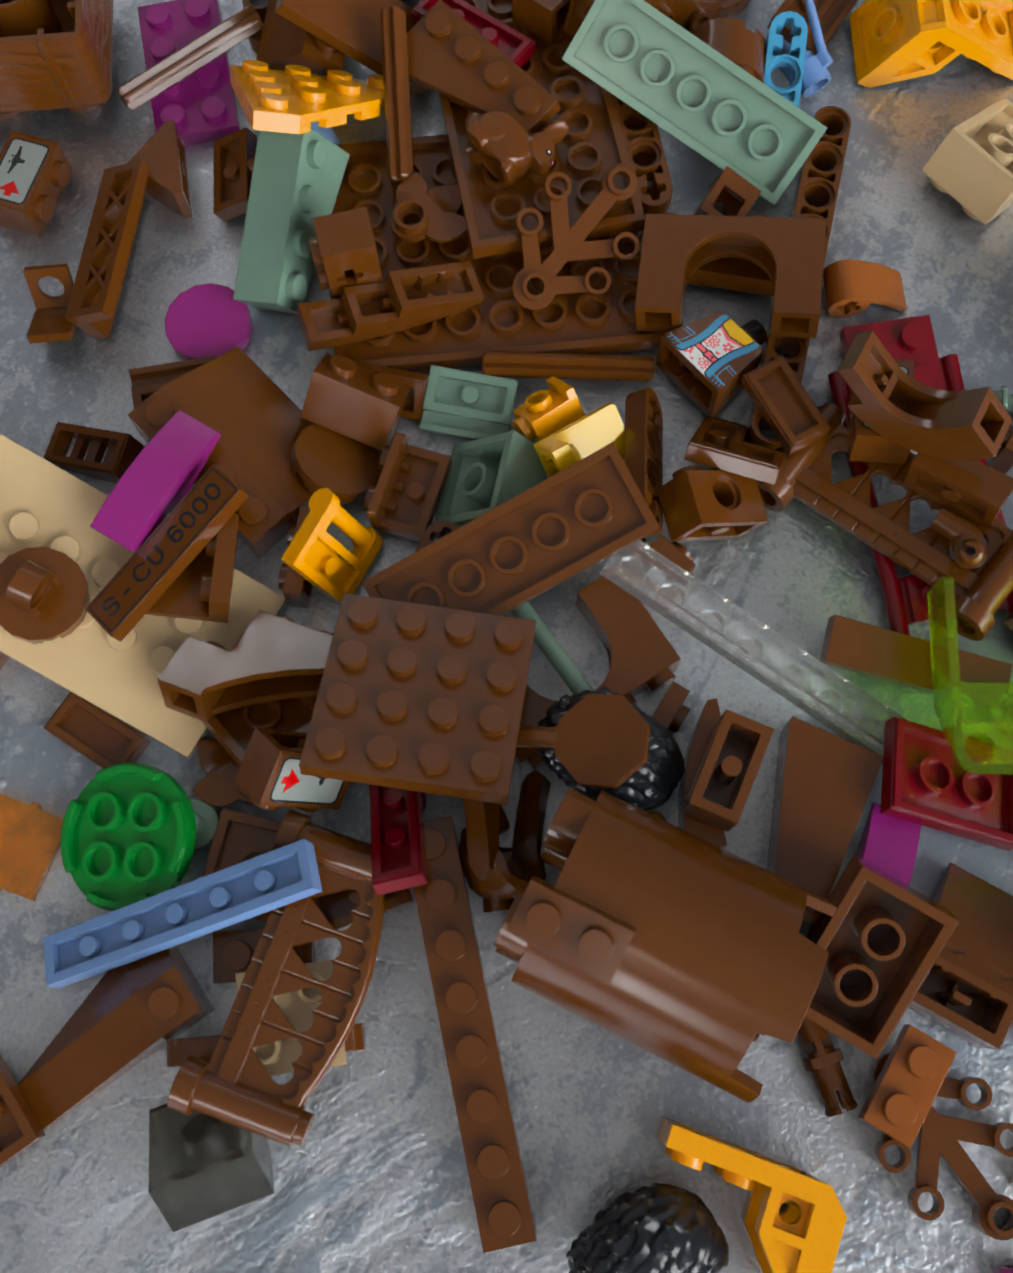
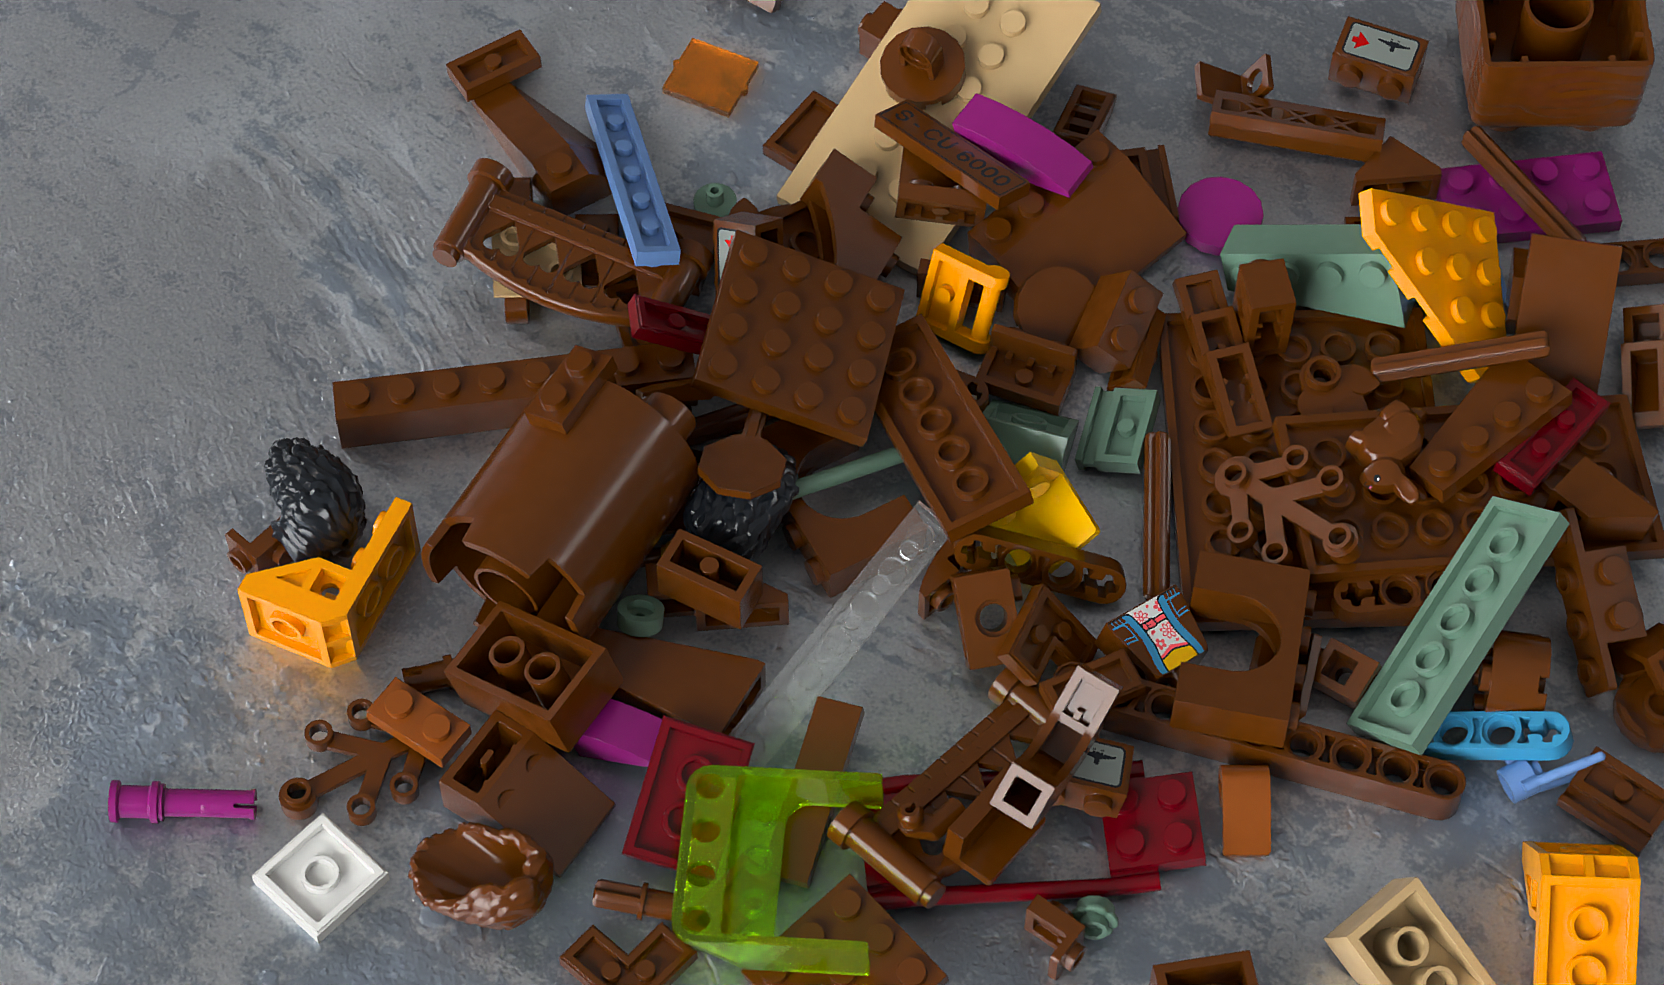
camera: 90 degrees right, 15 degrees down
green tile [60,763,196,911] -> none
clear smoke slope [148,1103,275,1232] -> none
light orange brick [512,376,585,443] -> none
reddish brown plate [652,681,691,733] -> none
none -> sand green tile [617,595,664,638]

